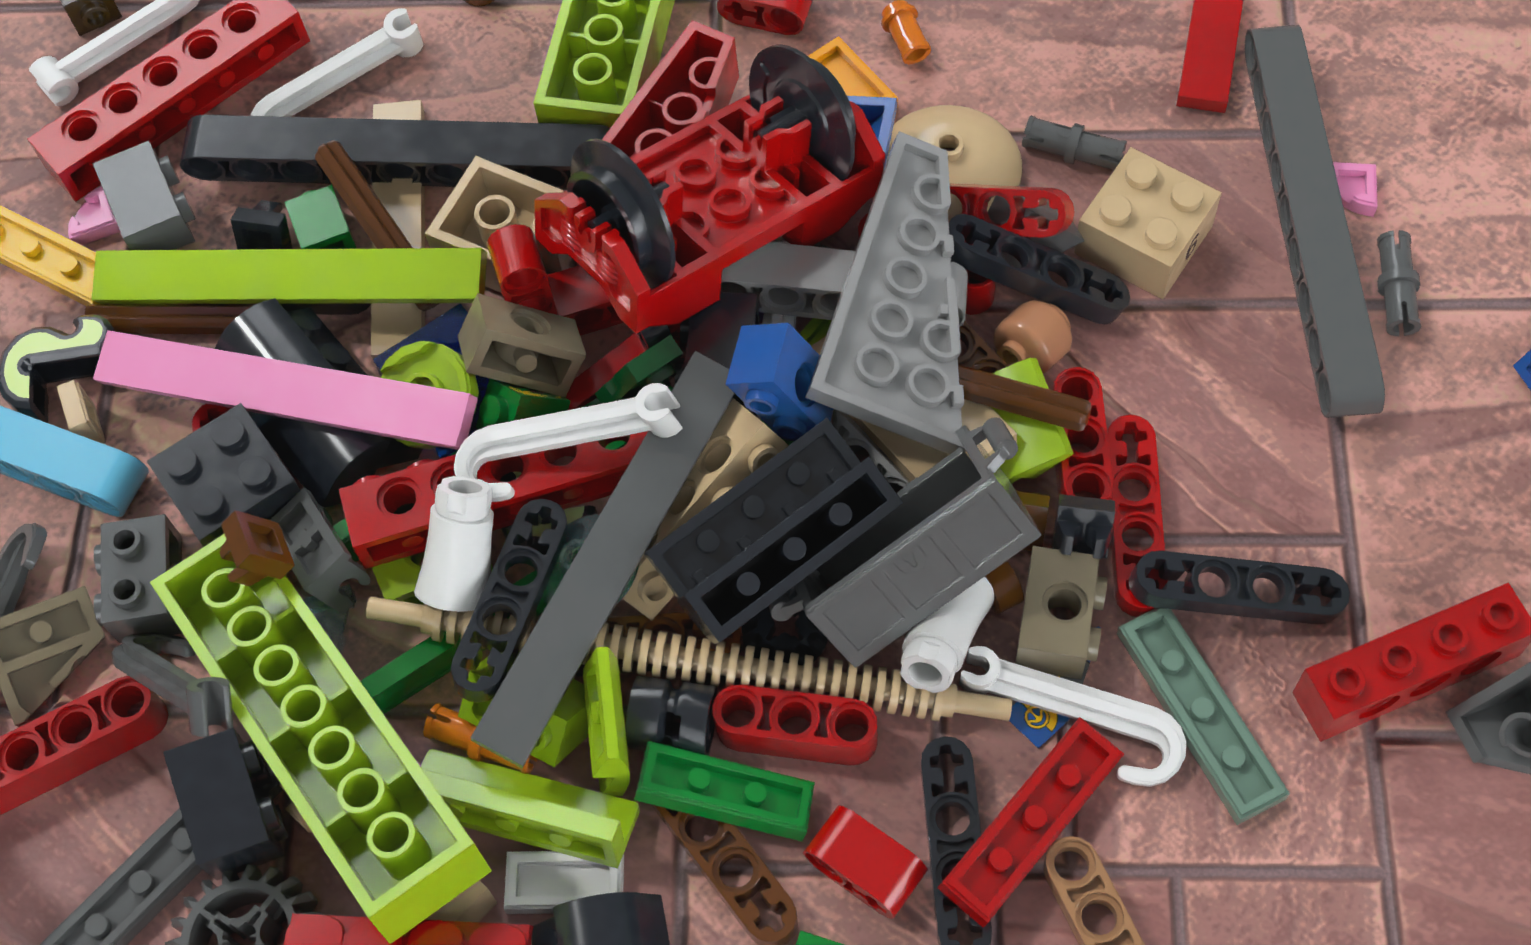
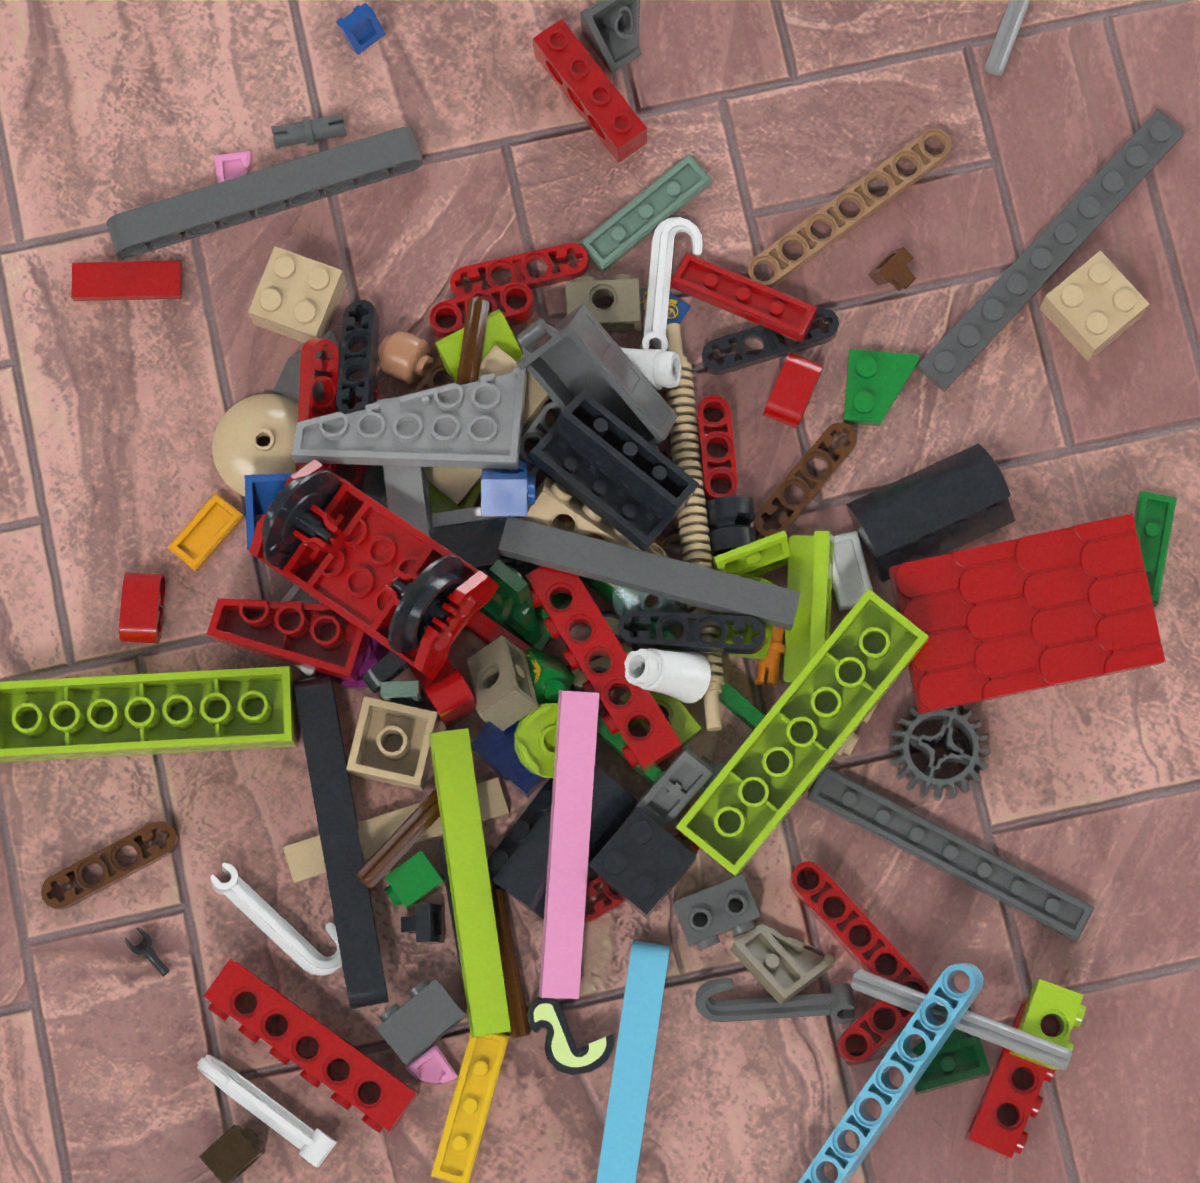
camera: 105 degrees left, 15 degrees up
tan tile [56,380,105,444] -> none
dark grey piece [112,633,233,737] -> none
black brick [163,727,289,880] -> none
reddish brown tile [220,510,295,587] -> none
white piece [454,383,682,502] -> none
green tile [634,741,815,842] -> none
orange pin [881,0,931,65] -> none
dark grey pin [1022,115,1127,171] -> none
black tile [1052,494,1115,559] -> none
black beam [1129,551,1350,624] -> none

